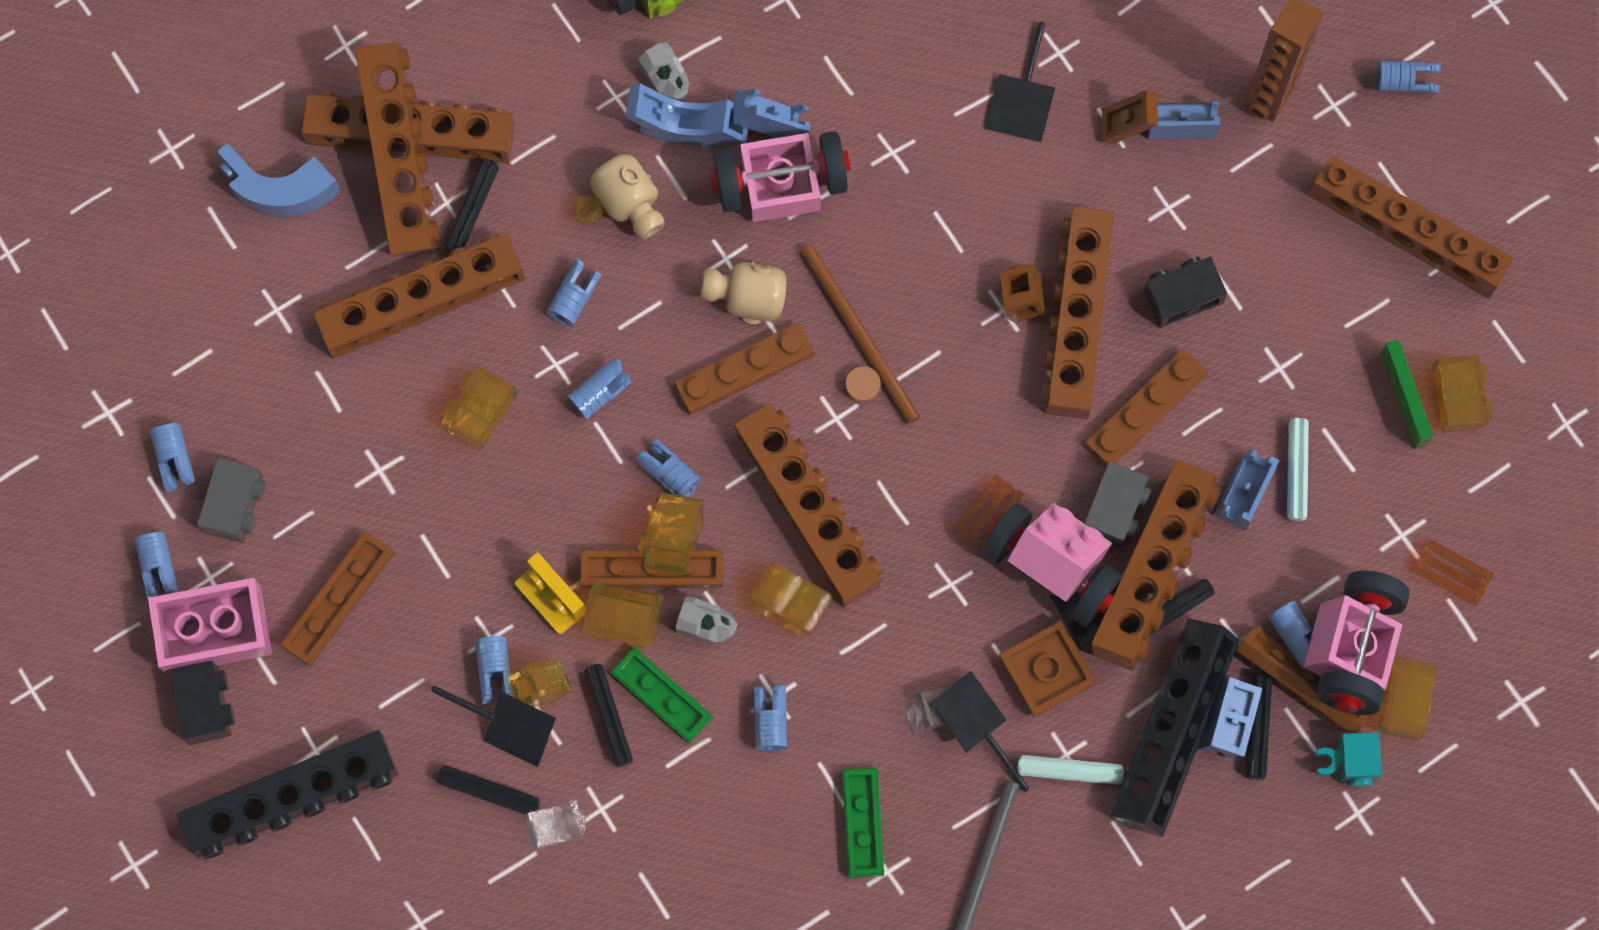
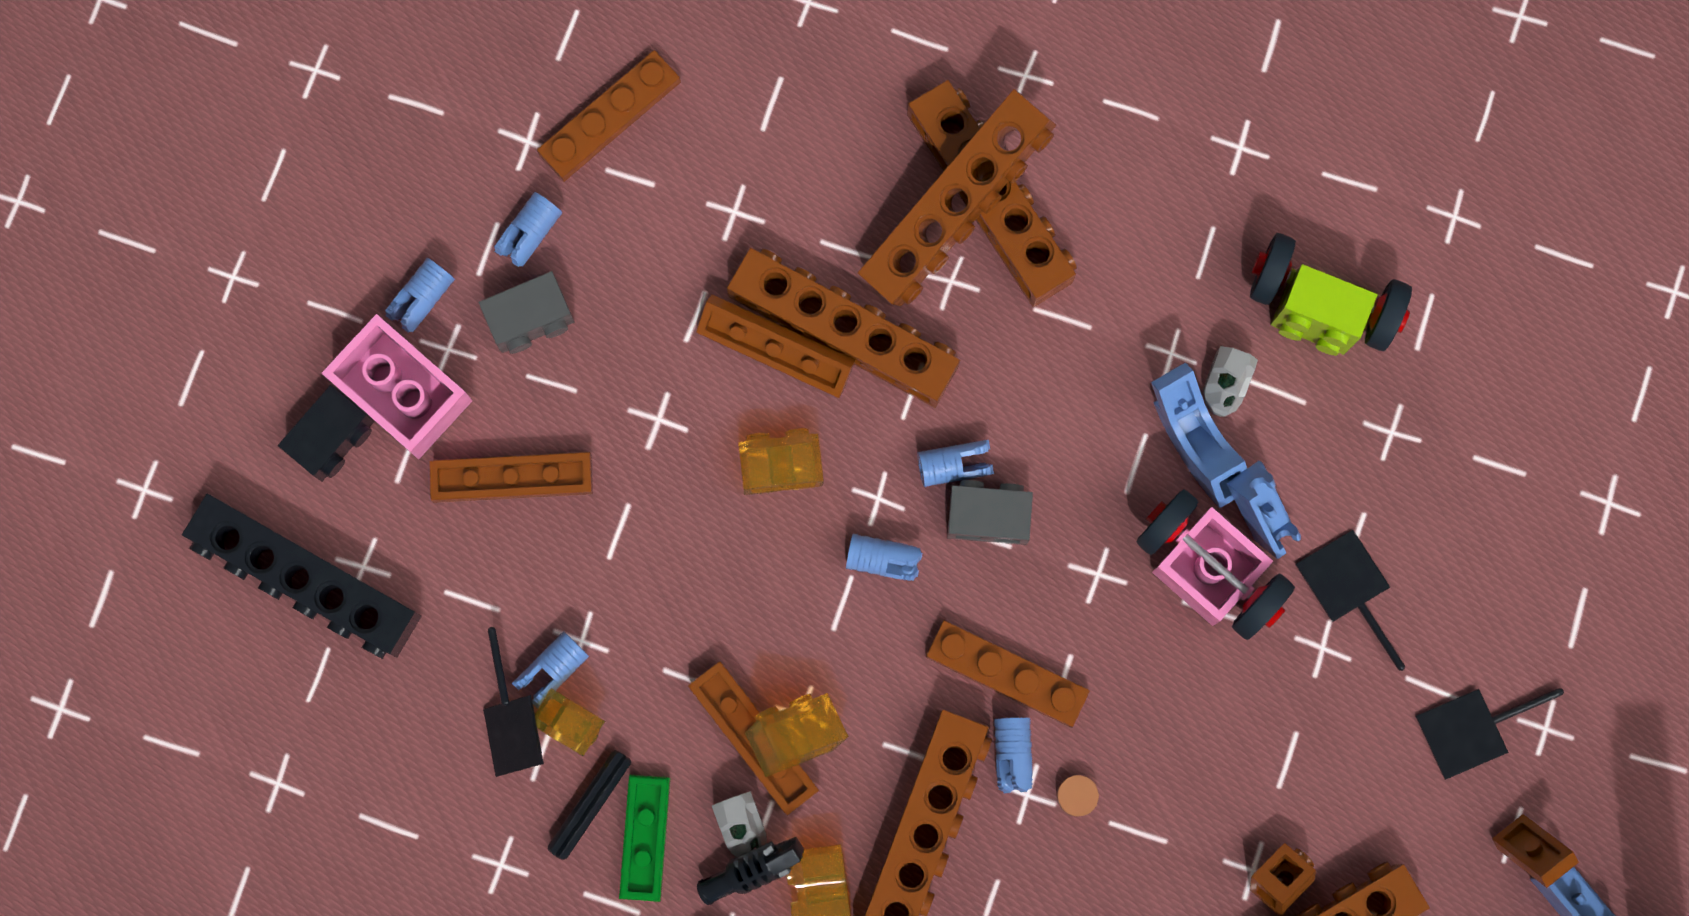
camera: 50 degrees right, 5 degrees up
medium blue arch [217,143,341,217] -> none
black axle [437,765,541,817] -> none
black axle [444,158,499,252] -> none
yellow bracket [515,552,587,635] -> none
clear bracket [524,798,586,850] -> none
clear yellow hinge [573,194,603,225] -> none
clear yellow brick [582,581,664,648] -> none
tan piece [590,154,665,239] -> none
medium blue hinge [635,439,702,502] -> none
tan piece [700,261,787,324] -> none
dark orange piece [801,245,920,424] -> none
none -> dark orange plate [537,50,681,182]
none -> dark orange plate [696,294,856,398]
none -> black hinge [697,837,804,905]
none -> dark grey brick [947,480,1033,545]
none -> medium blue hinge [994,718,1033,793]
none -> black piece [1295,530,1405,671]

